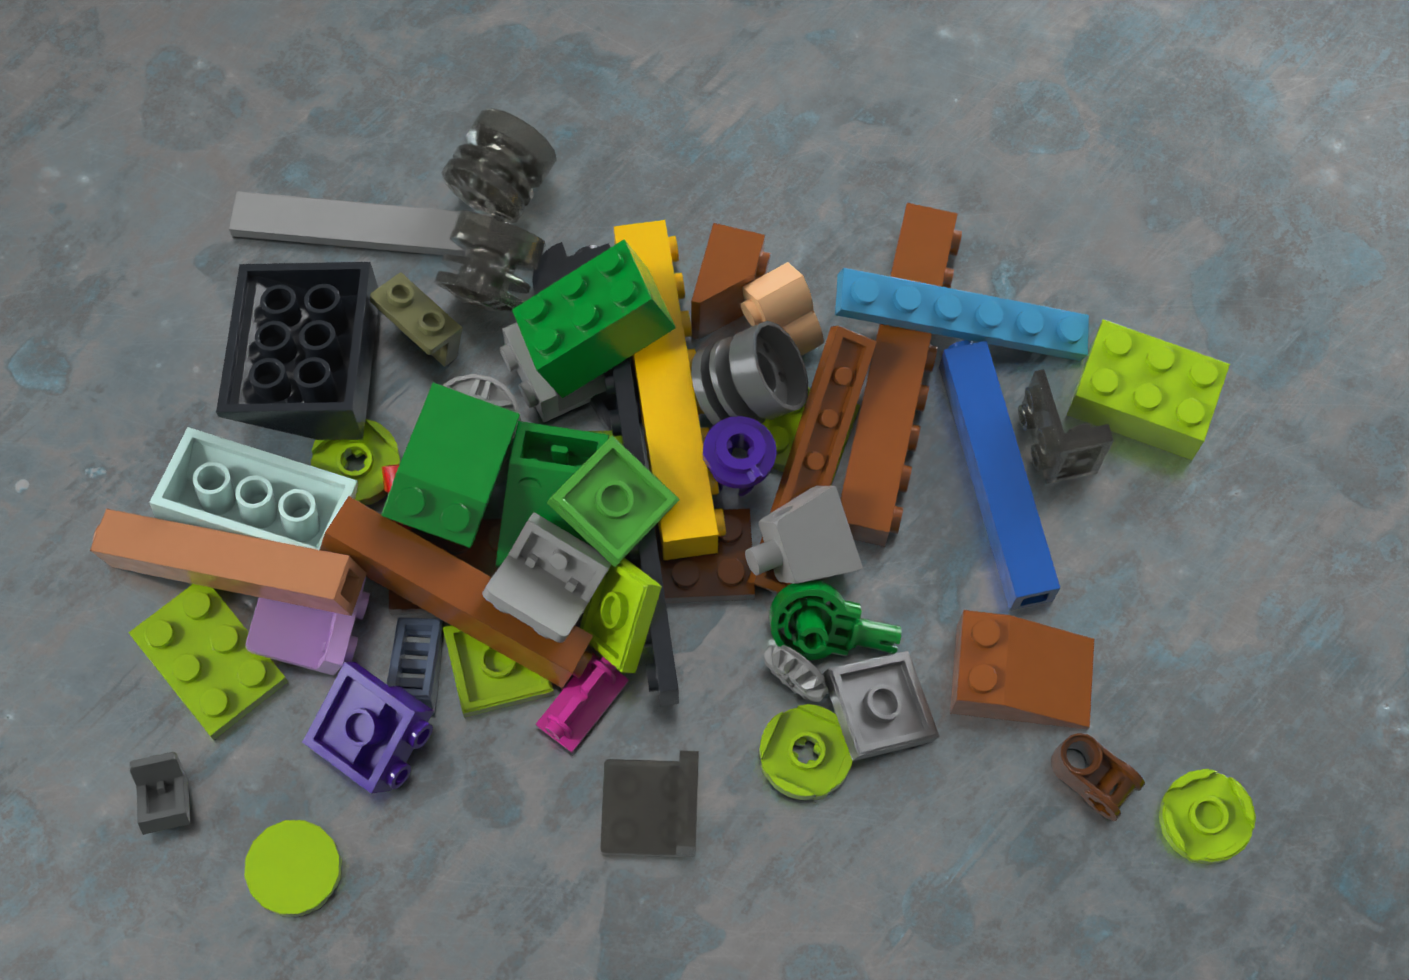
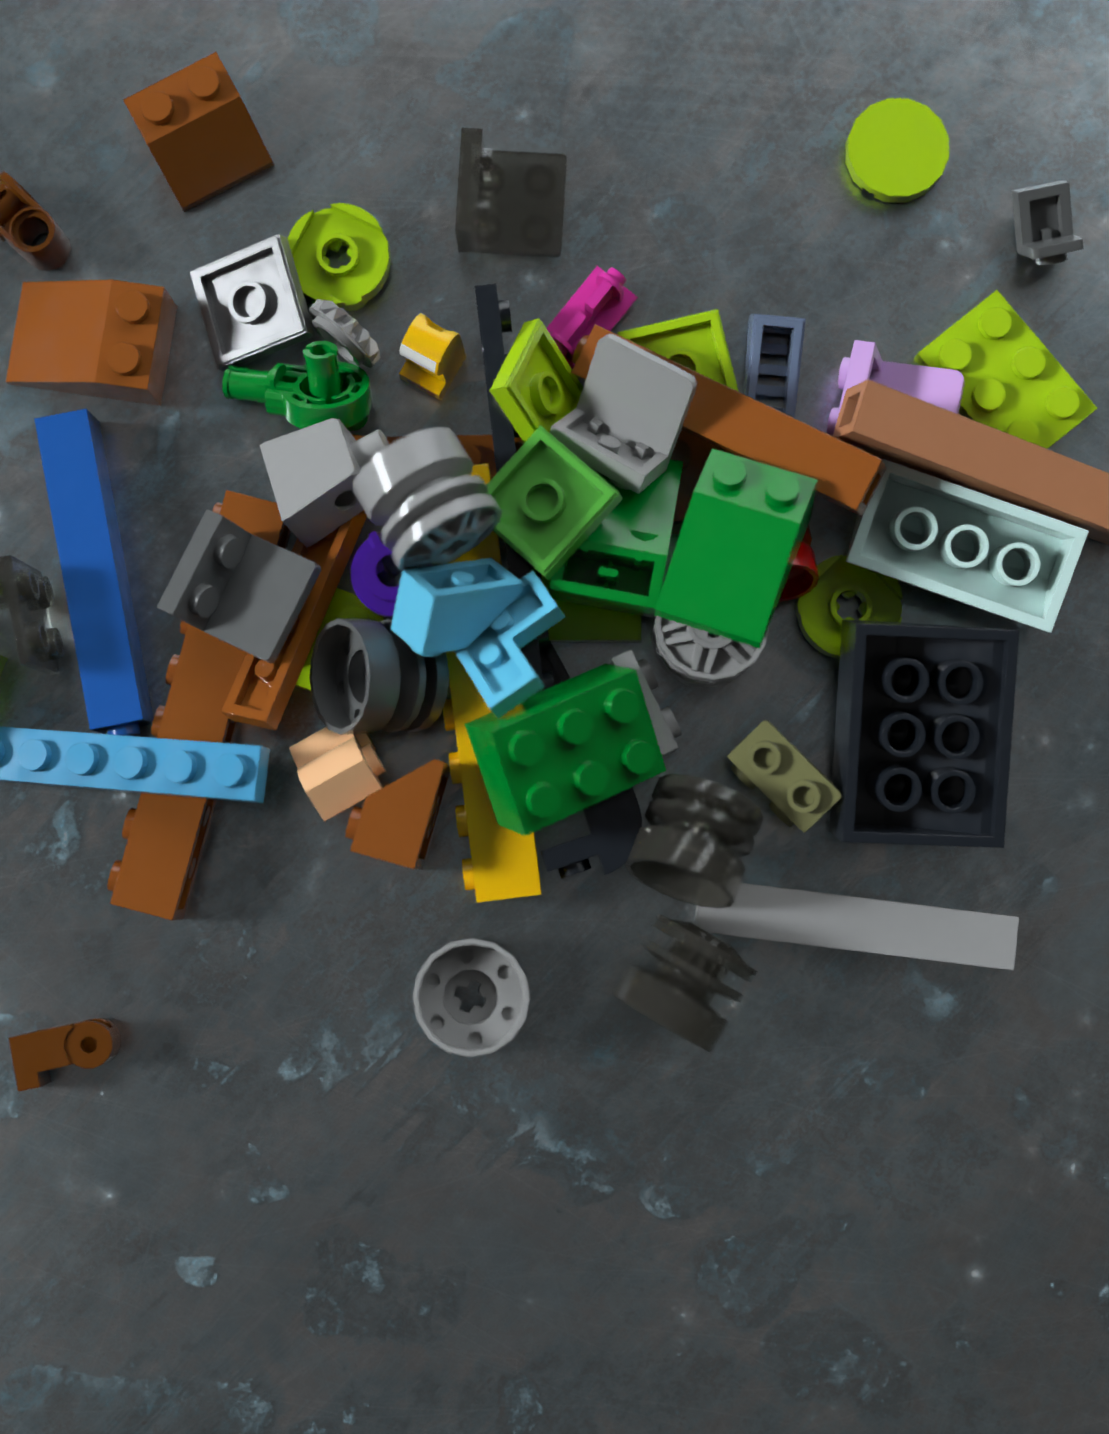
camera: 175 degrees left, 15 degrees up
dark purple plate [302,661,434,794] -> none
none -> reddish brown leg [8,1018,121,1092]
none -> dark orange slope [123,52,274,212]
none -> dark grey bracket [157,509,321,663]
none -> light grey wheel [353,427,502,571]
none -> medium azure slope [391,558,524,657]
none -> yellow leg [399,313,466,401]
none -> light grey wheel [413,938,530,1057]
none -> medium azure plate [454,570,565,719]

